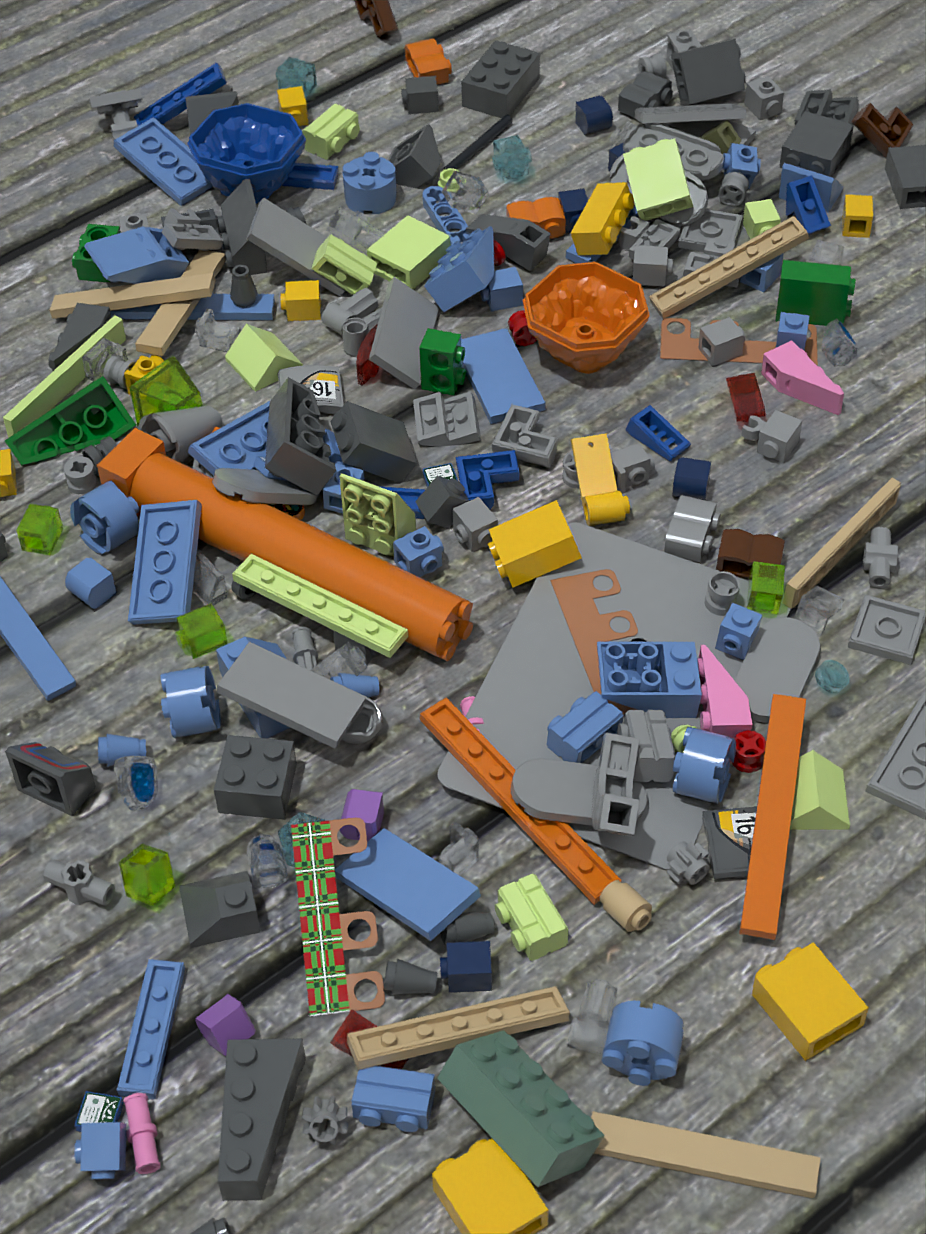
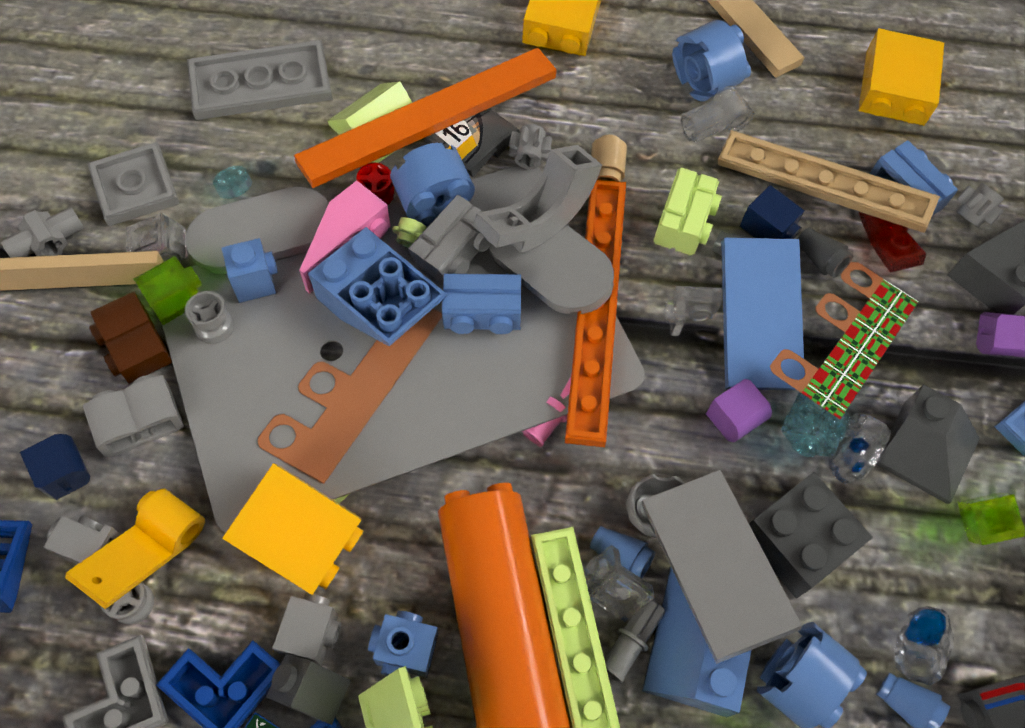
camera: 140 degrees left, 15 degrees up
sand green brick [437,1030,605,1187] -> none

